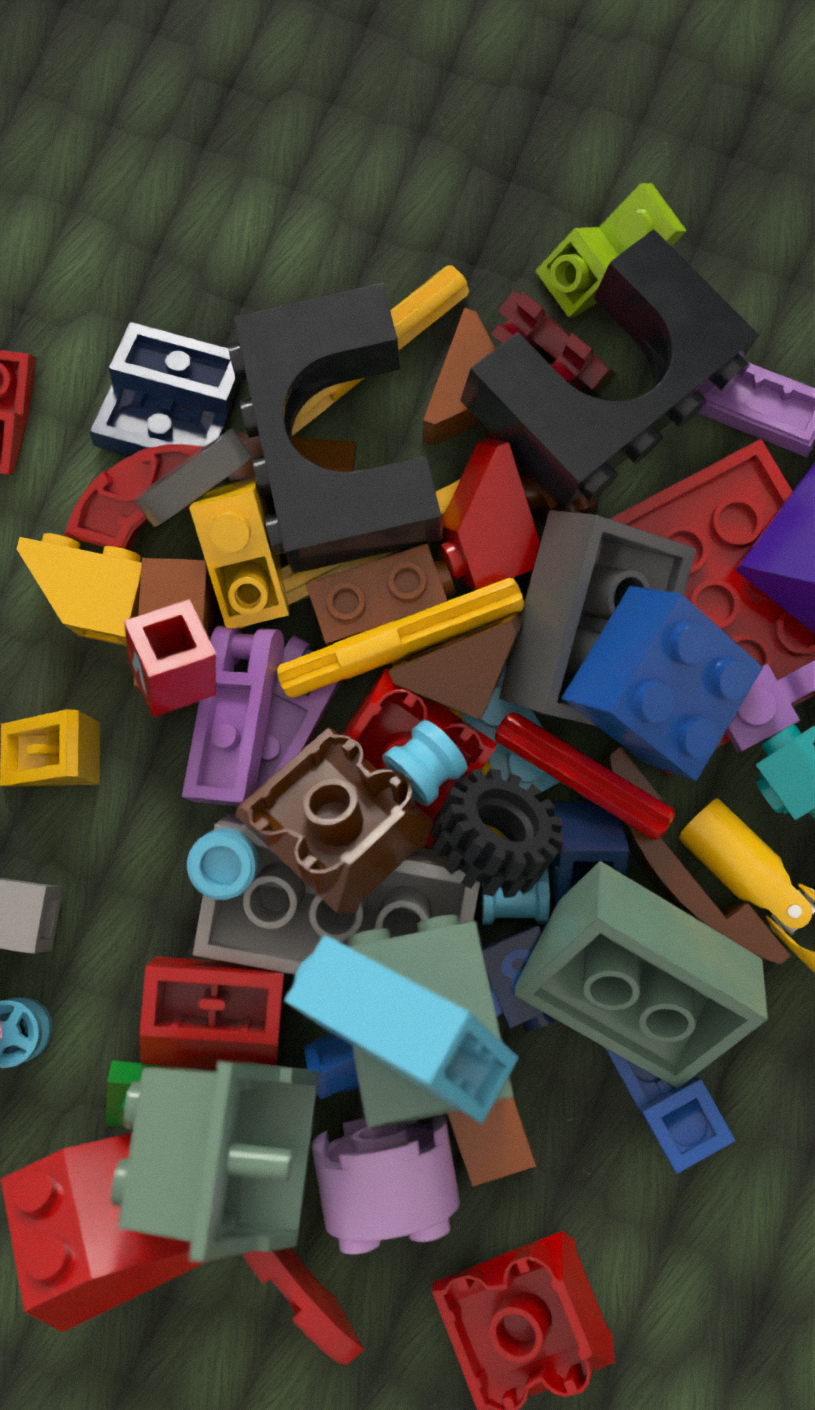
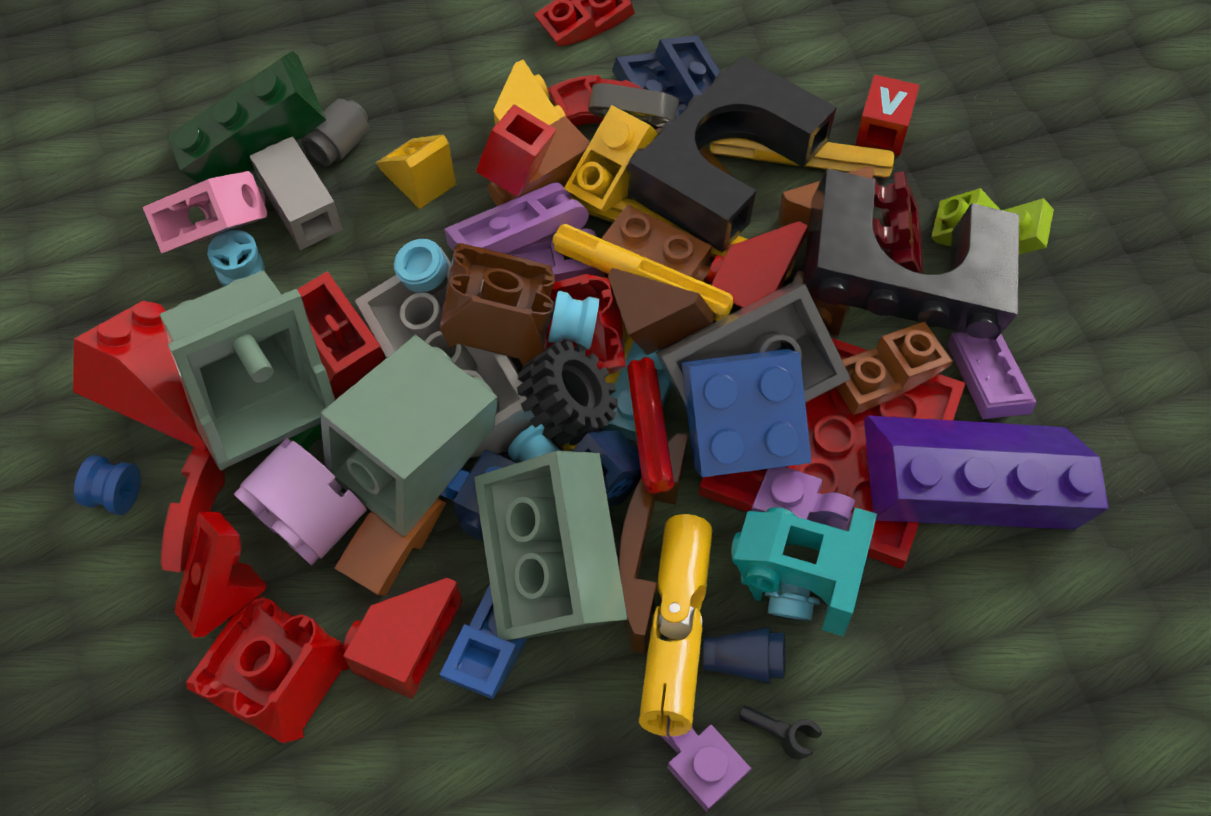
camera: 50 degrees right, 20 degrees down
medium azure slope [284,935,519,1124] -> none
none -> blue wheel [74,455,141,515]
none -> red slope [174,511,267,637]
none -> red slope [343,578,463,699]
none -> dark orange slope [836,321,952,415]
none -> red brick [855,75,920,156]

